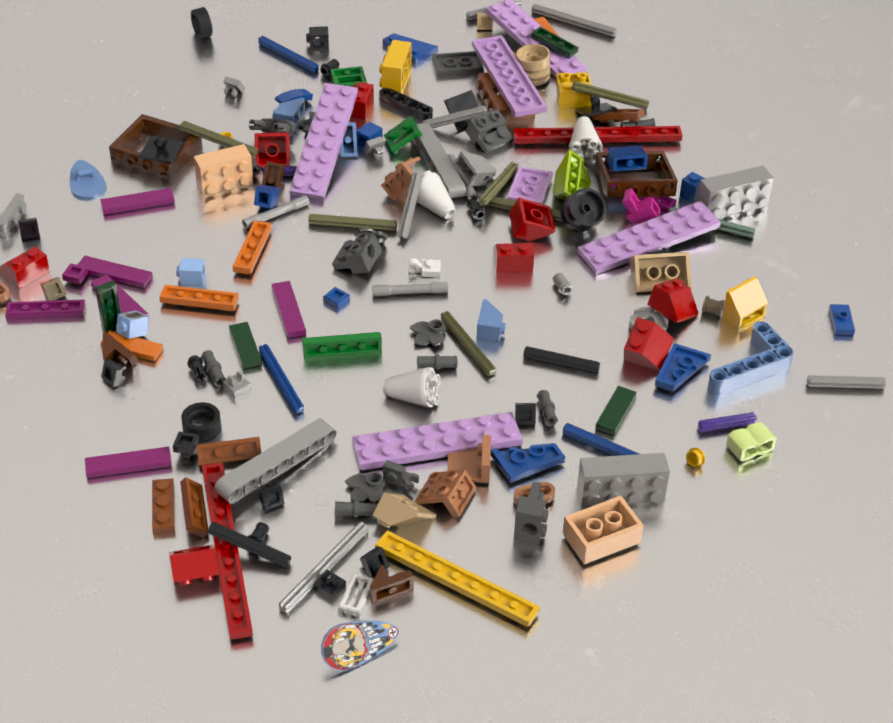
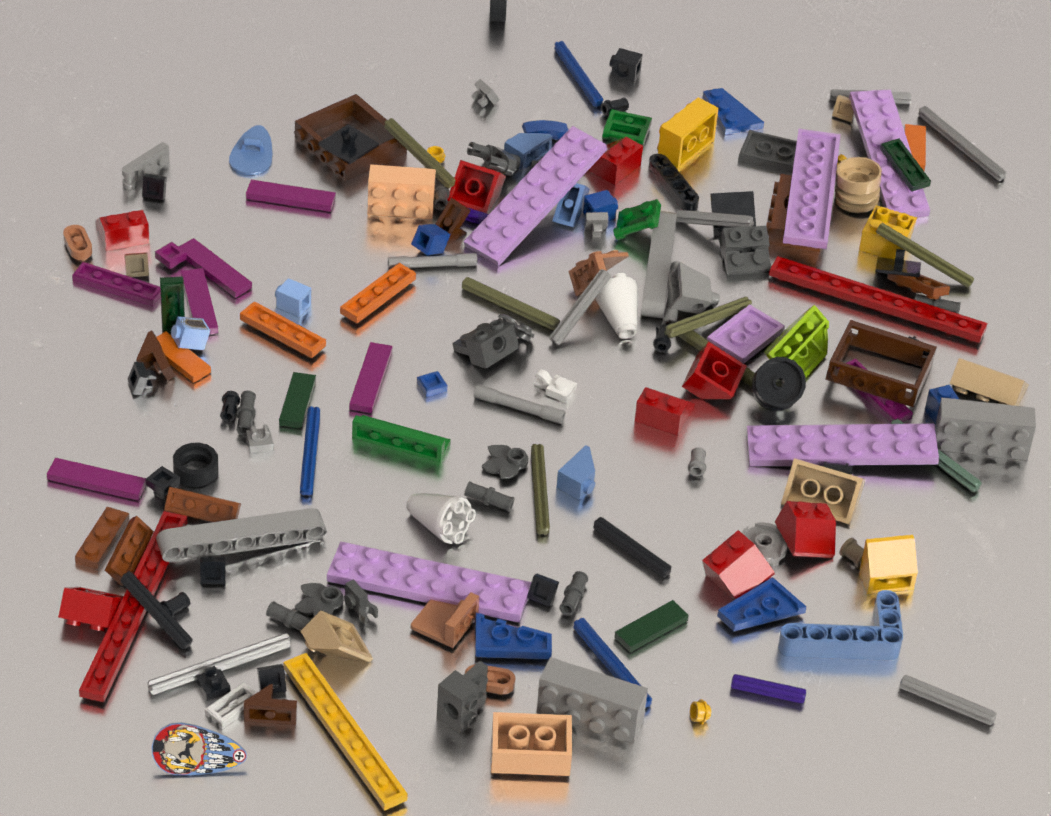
camera: 25 degrees right, 0 degrees up
nougat bracket [415,469,477,518] -> none
white cone [569,117,603,162] -> none
blue brick [607,145,648,172] -> none
dark pink brick [623,188,661,224] -> none
yellowish green brick [726,422,777,461] -> none
blue plate [829,304,855,335] -> none
none -> tan slope [950,358,1029,406]

